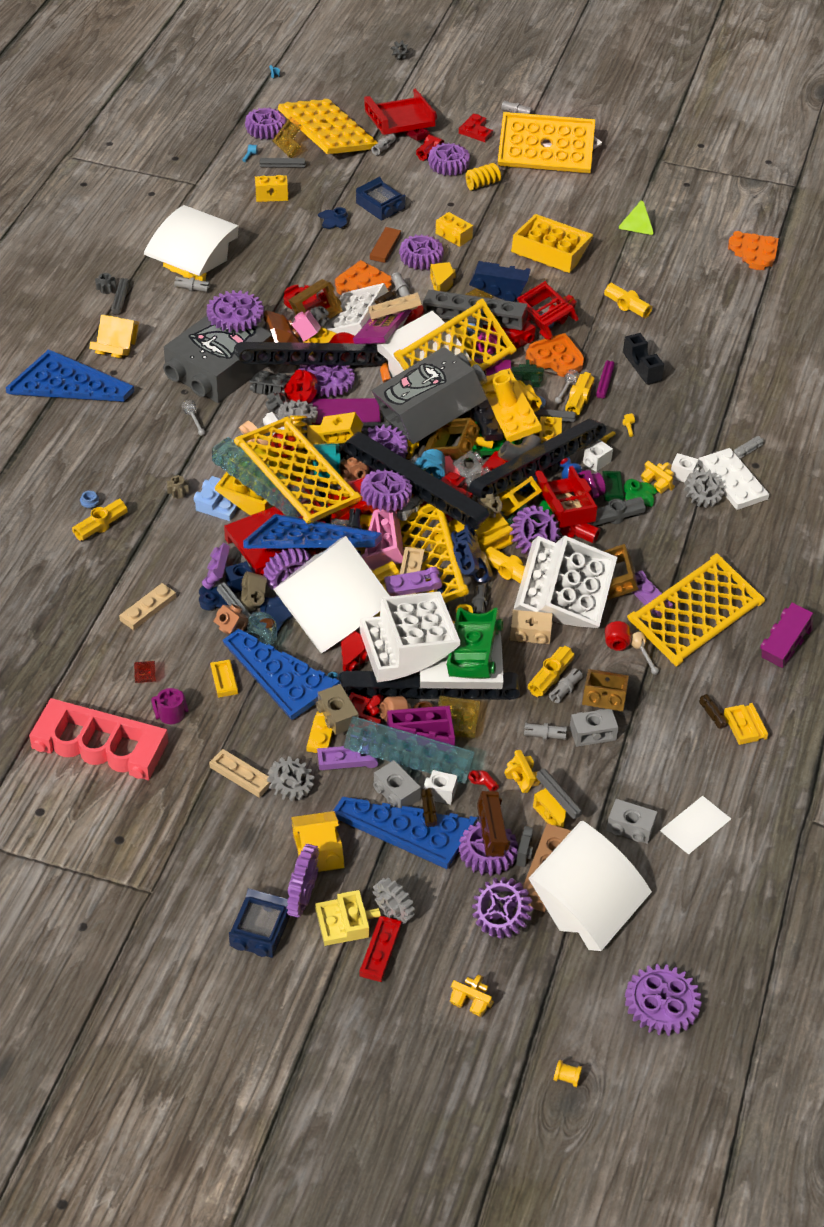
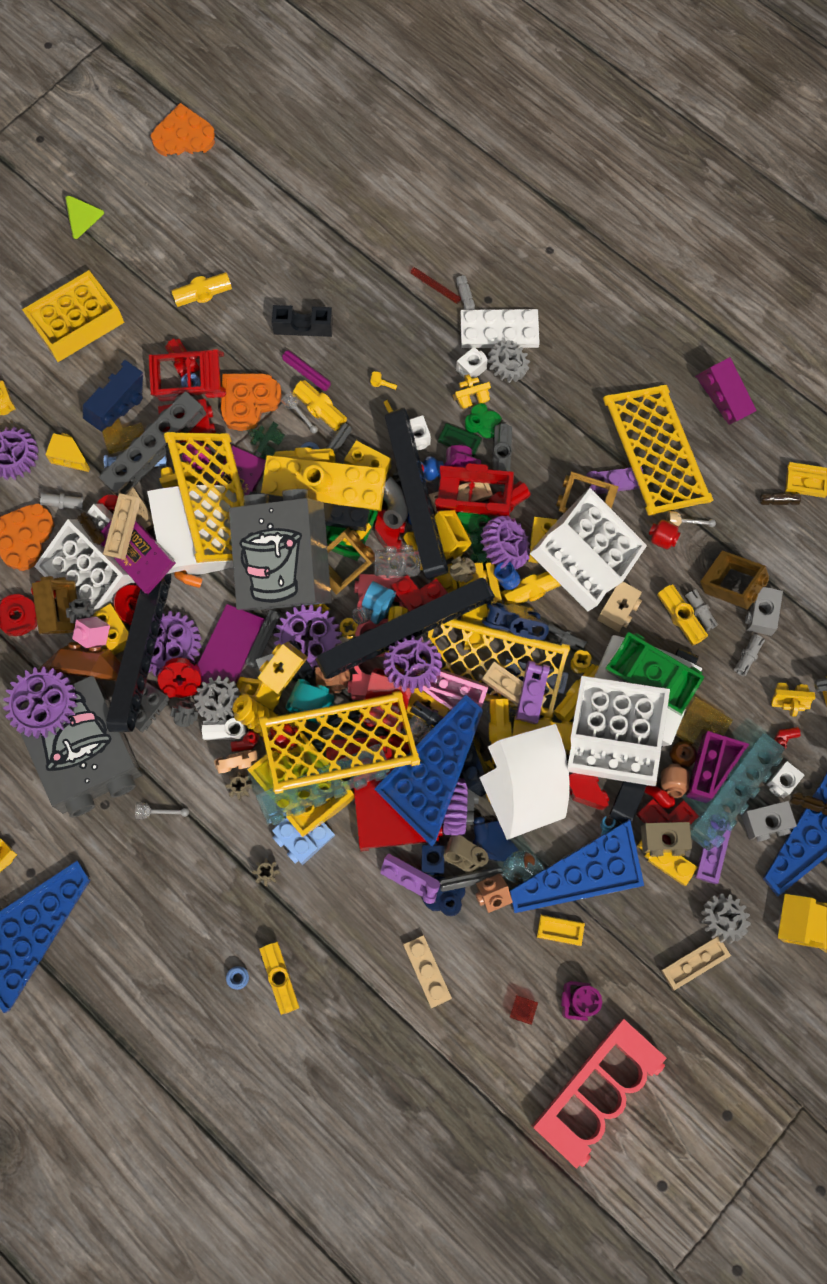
camera: 65 degrees left, 25 degrees up
none -> clear red bar [411,267,461,304]
none -> blue wheel [494,562,521,590]

